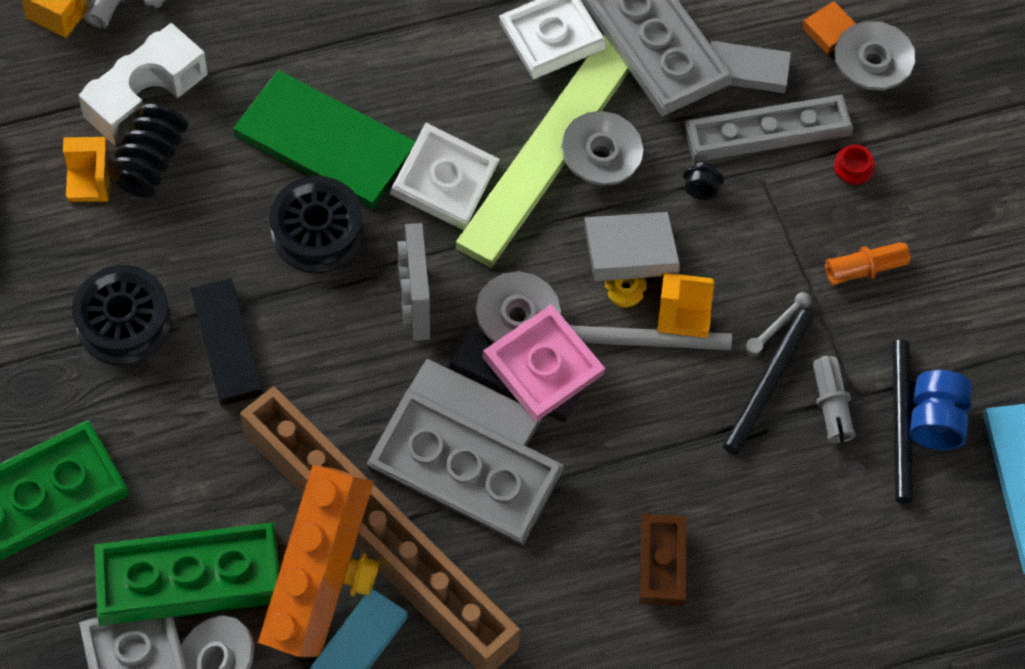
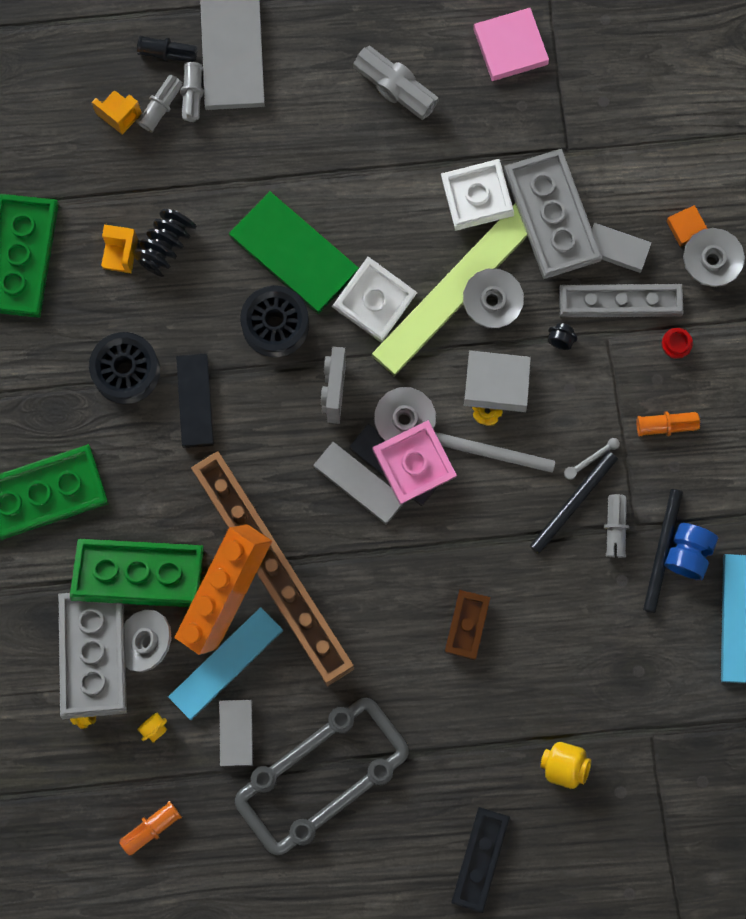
camera: 15 degrees right, 15 degrees up
white arch [78,23,208,147] -> none
yellow plate [344,553,380,597] -> none
light grey tile [366,388,564,545] -> none
light orange panel [657,273,715,338] -> none

